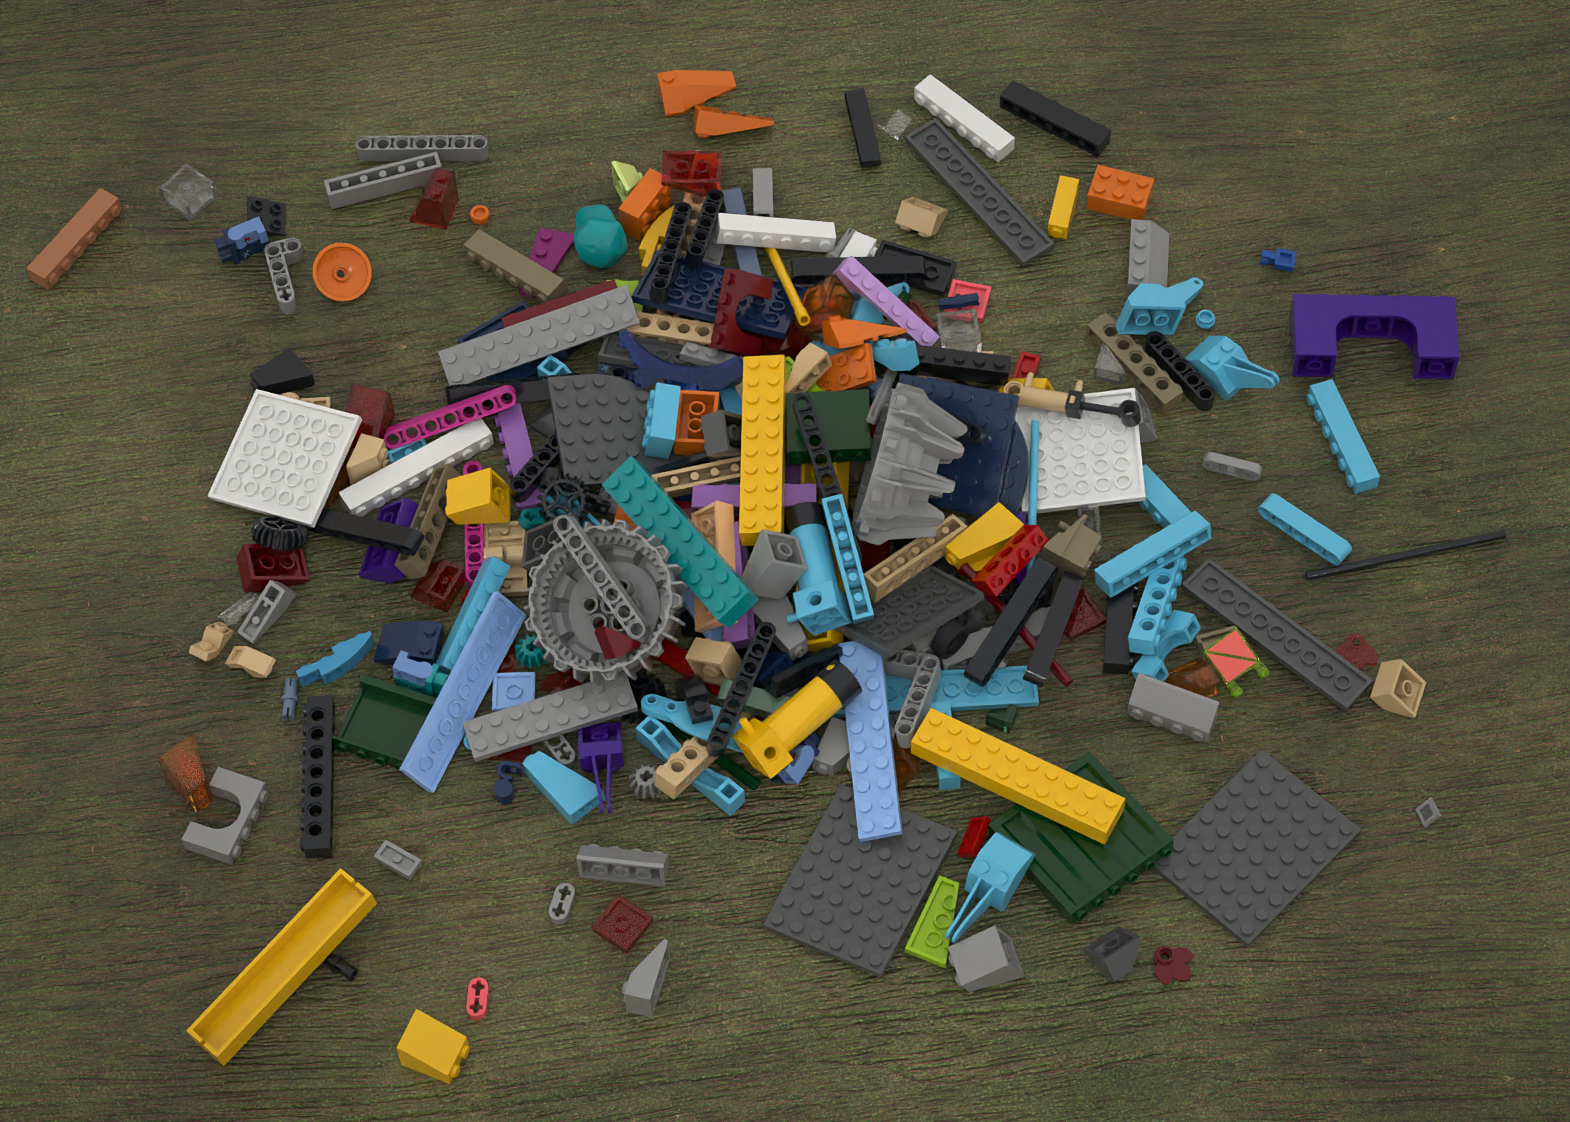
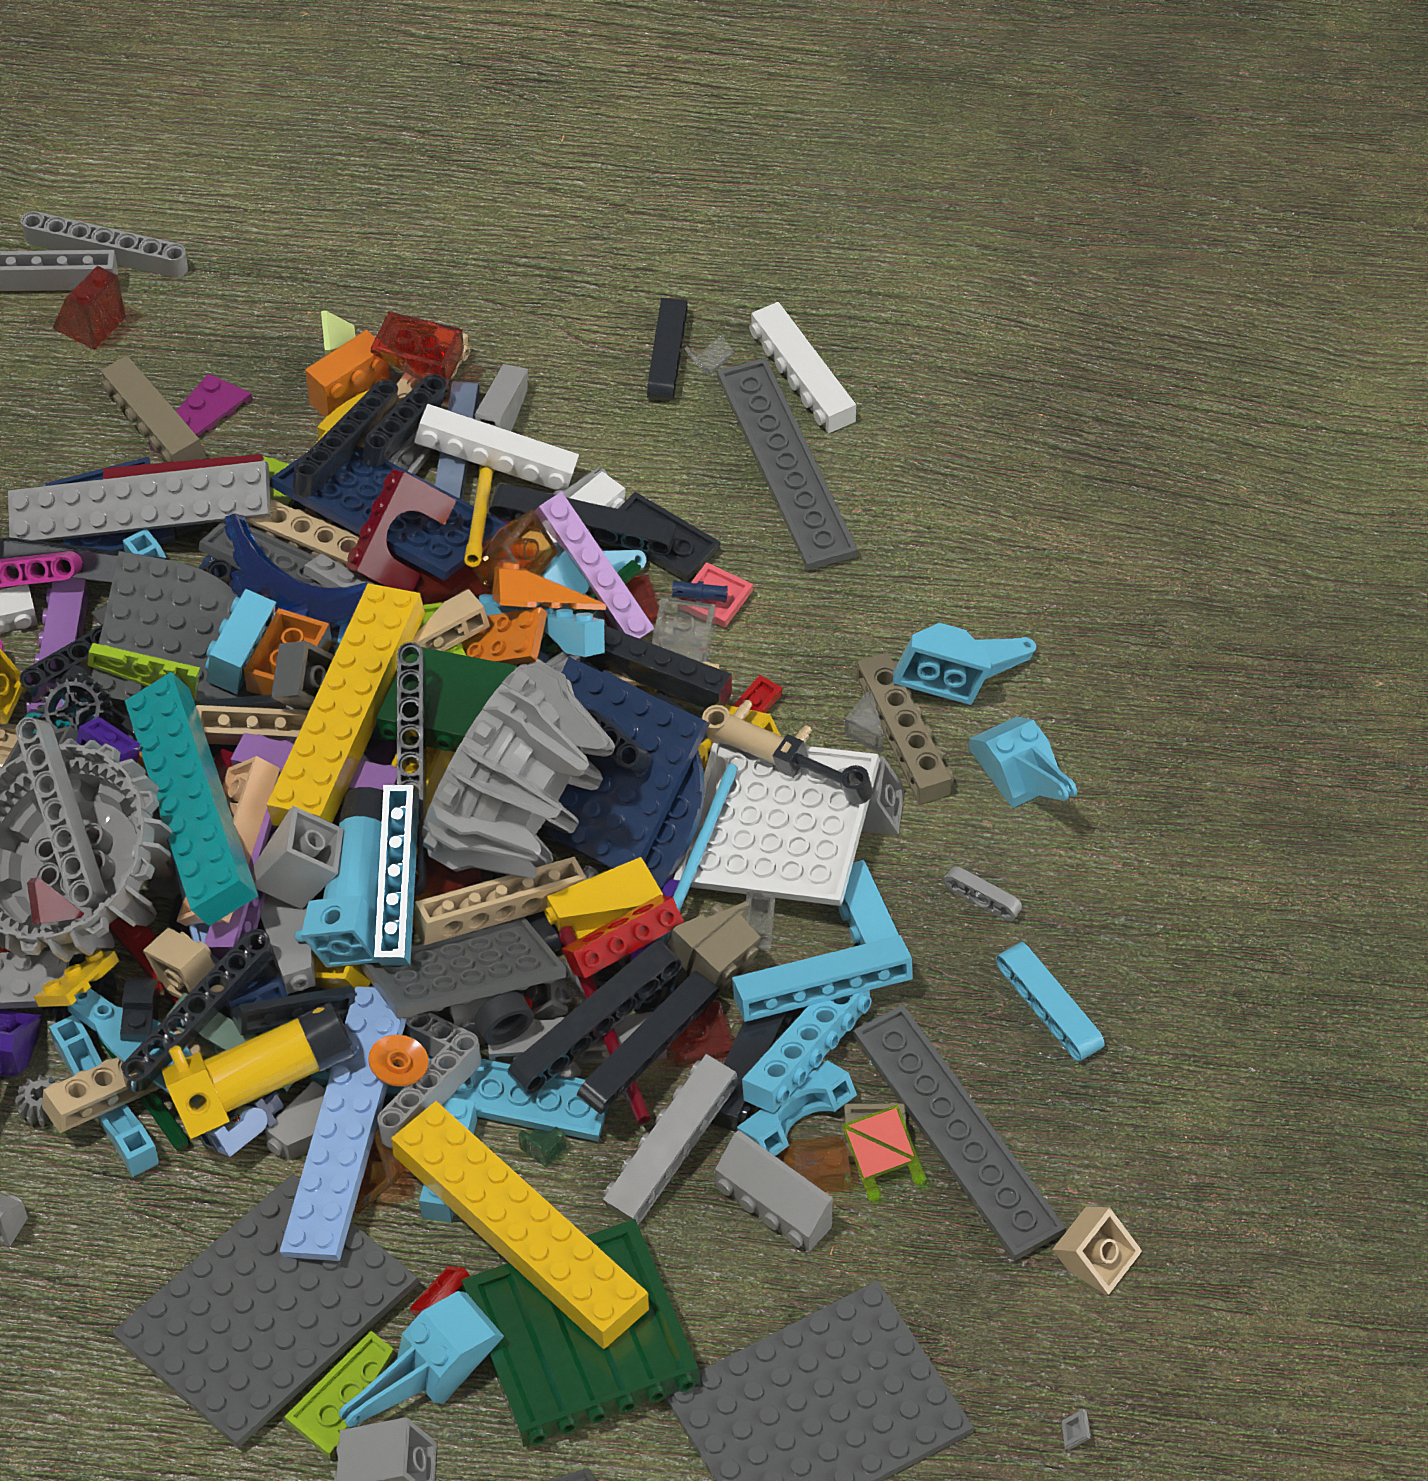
camera: 15 degrees right, 5 degrees down
orange tile [470,205,490,225] -> none
teal piece [573,204,628,269] -> none
orange wedge [657,70,736,117] -> none
orange wedge [693,105,774,138] -> none
tan slope [895,197,949,238] -> none
black brick [1000,80,1111,157] -> none
yellow slope [1047,175,1079,239] -> none
orange brick [1086,165,1155,220] -> none
light grey slope [1127,219,1169,298] -> none
black beam [1145,331,1215,411] -> none
medium azure plate [1195,310,1216,329] -> none
blue plate [1260,248,1297,272] -> none
dark purple arch [1289,293,1460,379] -> none
black piece [1305,530,1506,581] -> none
medium azure brick [1306,379,1380,494] -> none
clear red plate [1335,633,1377,670] -> none
none -> yellow wing [33,949,119,1007]
none -> dark purple panel [76,717,141,763]
none -> lime wing [88,643,200,701]
none -> orange dish [368,1035,429,1086]
none -> light grey brick [603,1054,739,1225]

